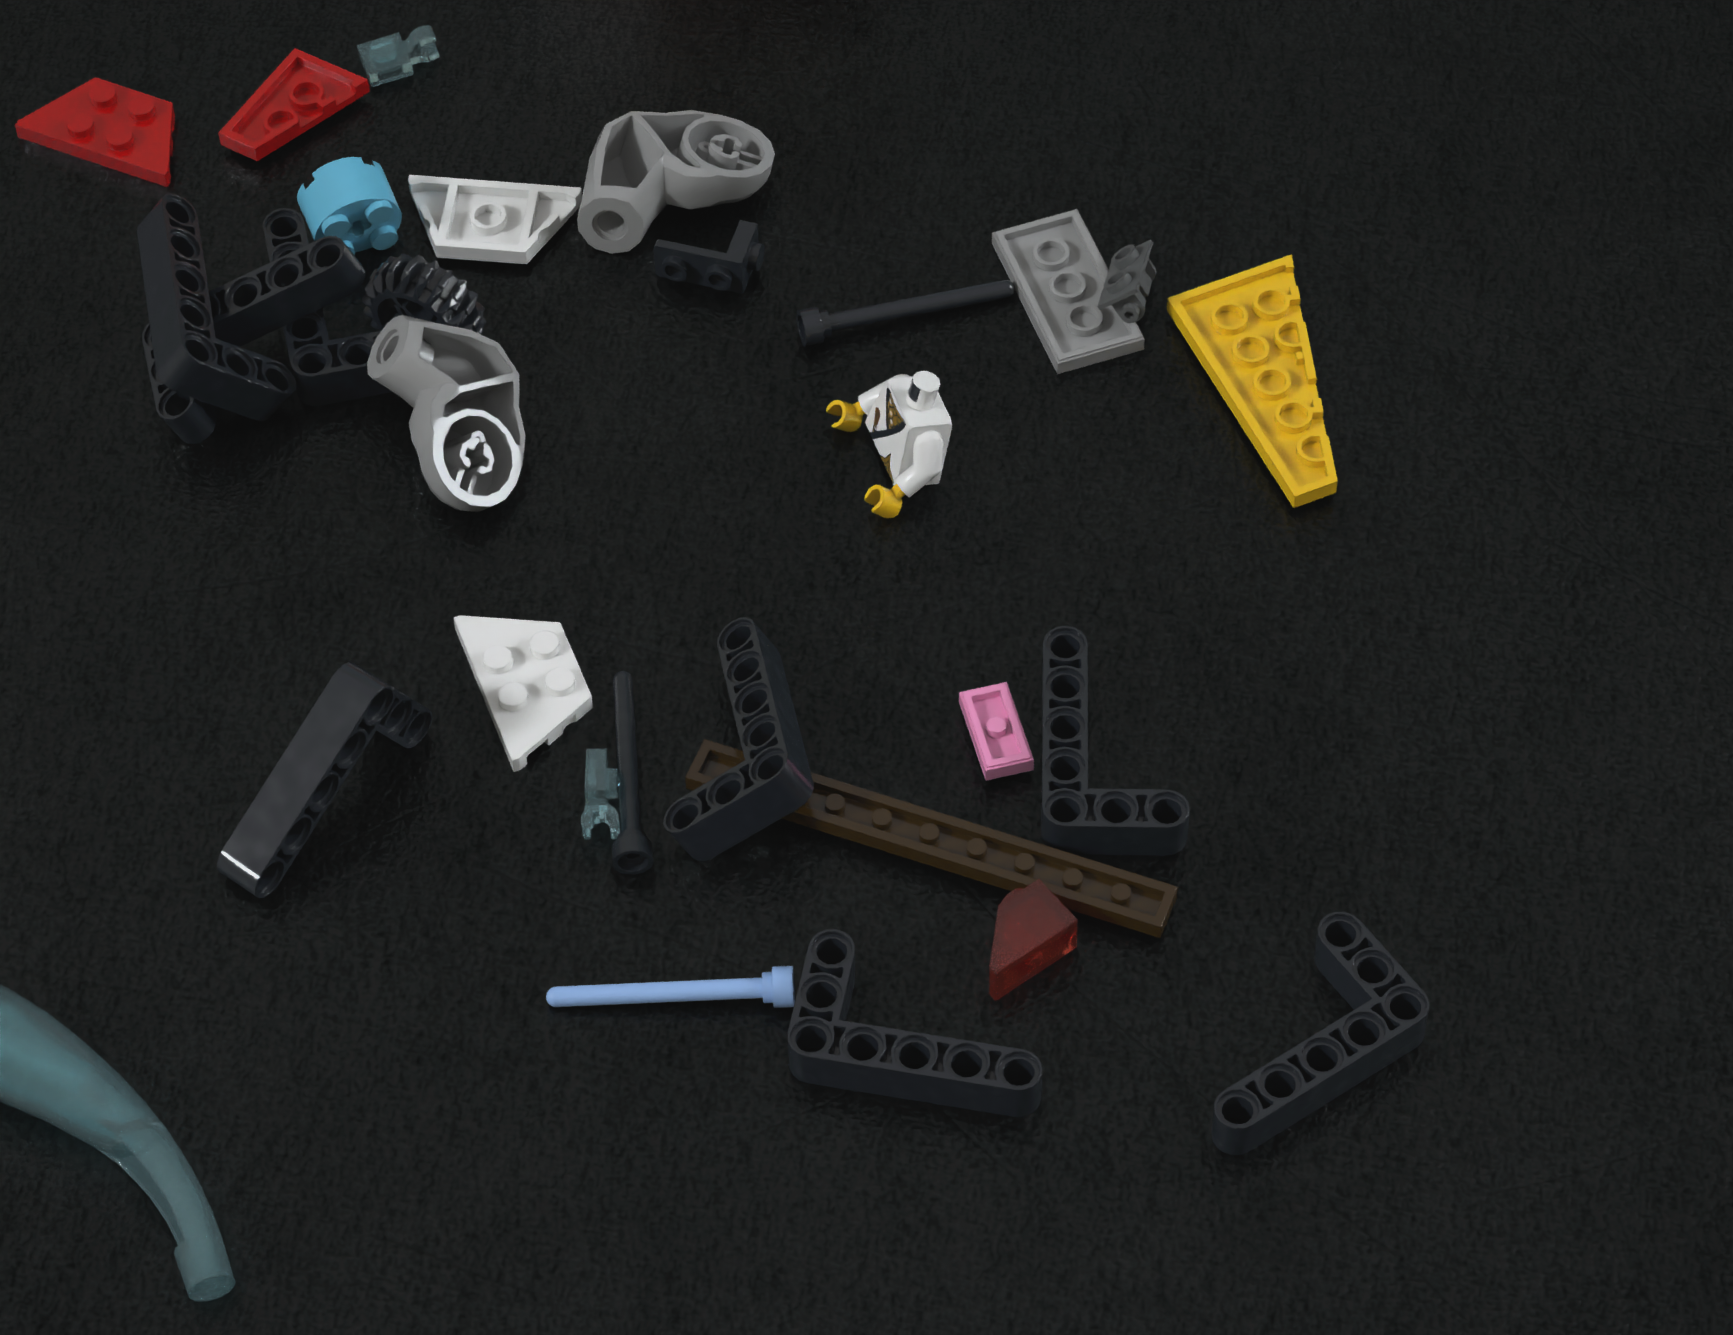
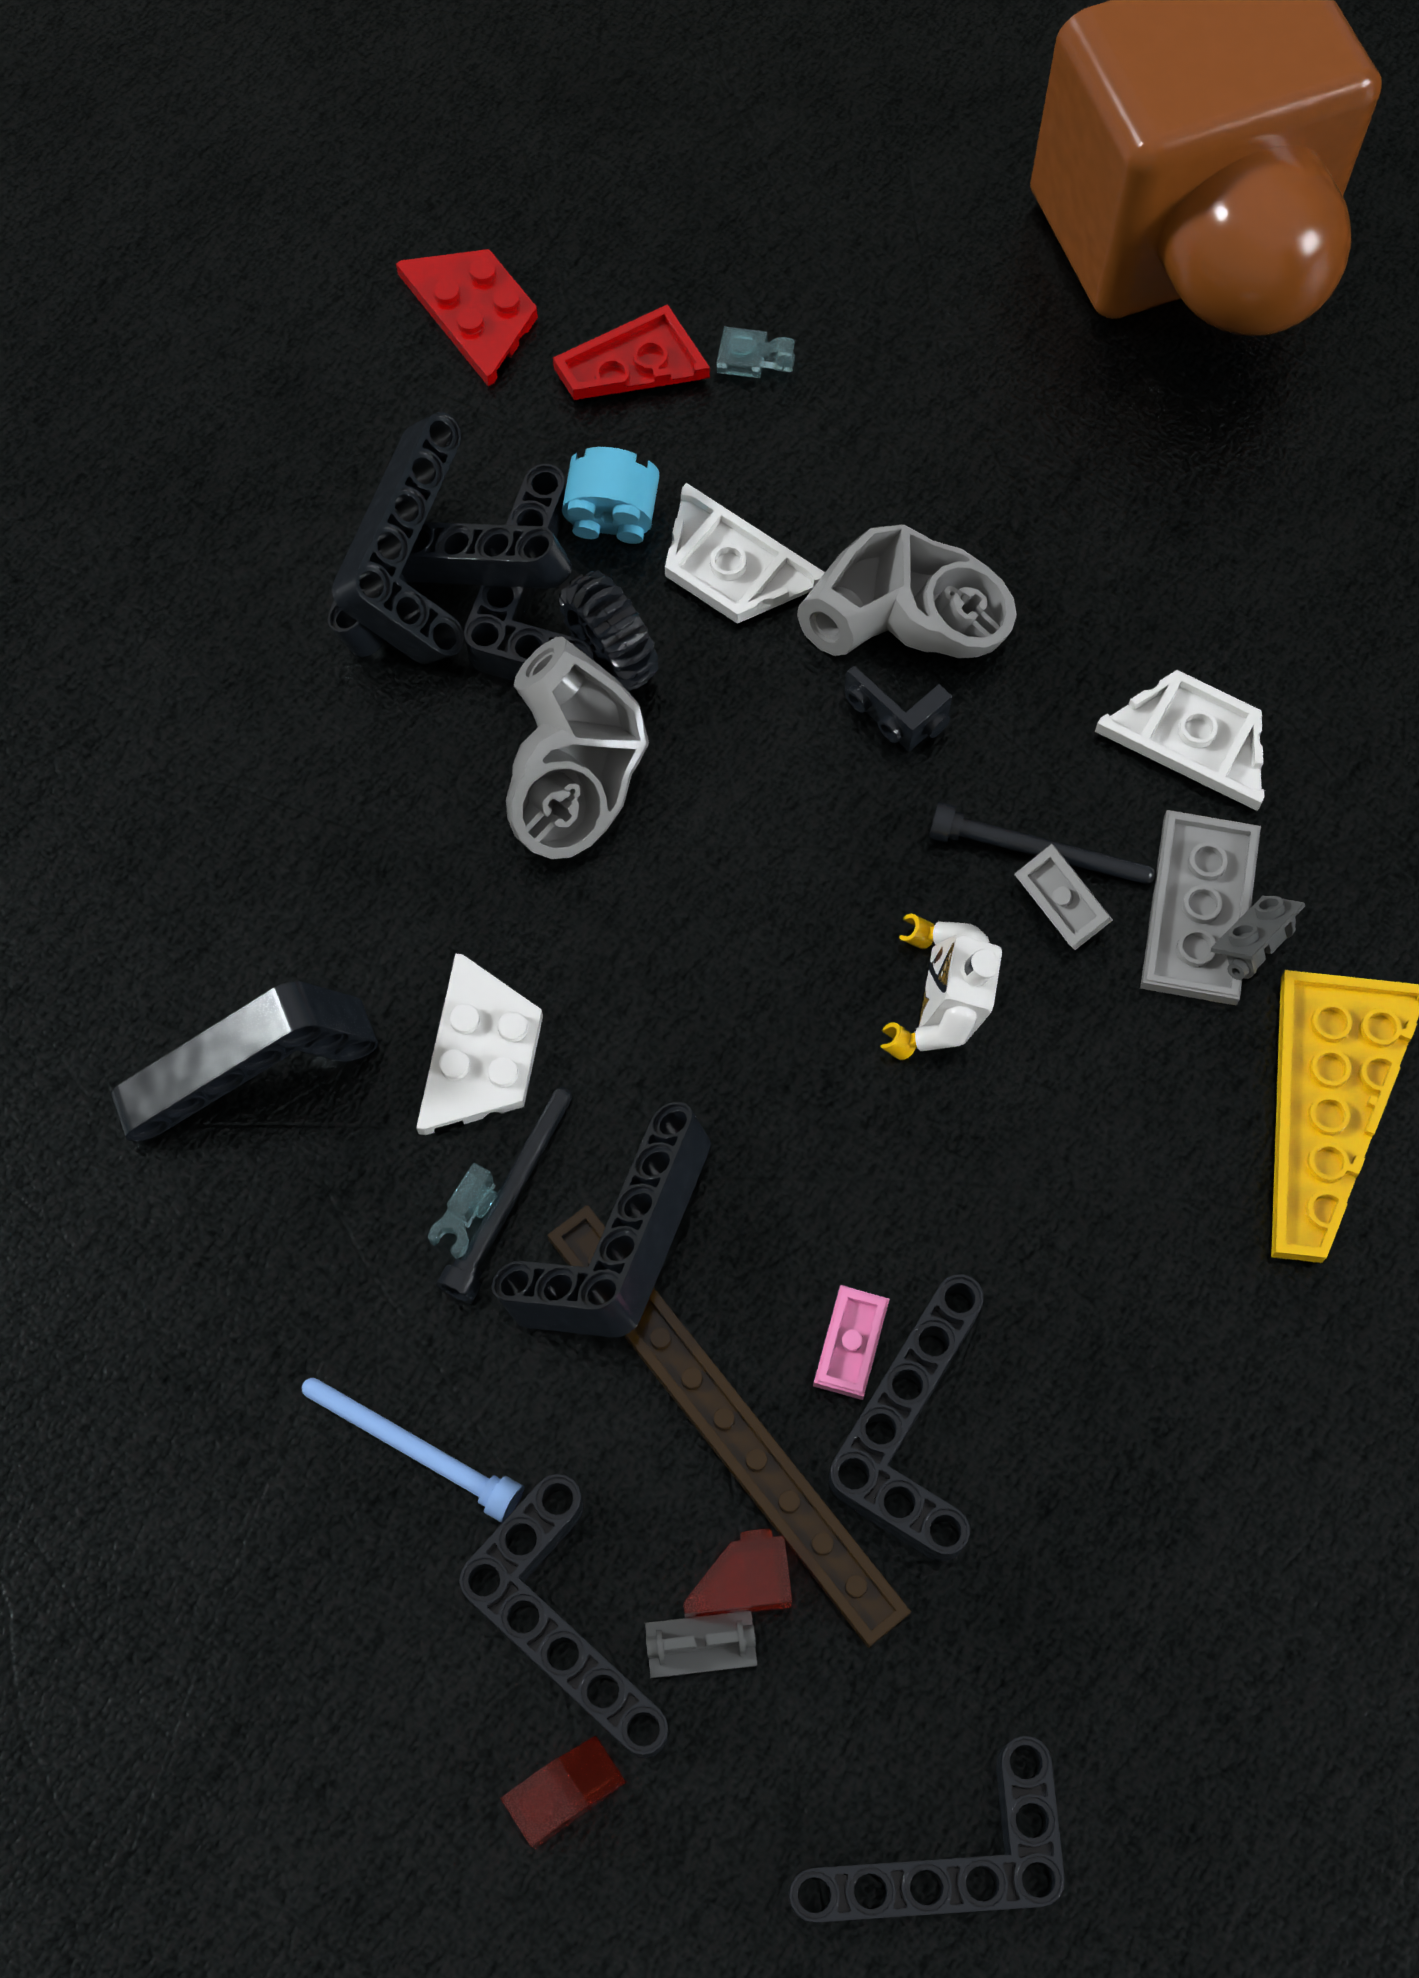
camera: 30 degrees right, 15 degrees up
none -> clear red slope [500,1735,626,1849]
none -> dark grey hinge [645,1611,757,1678]
none -> light grey plate [1015,844,1113,950]
none -> white wing [1095,670,1264,811]

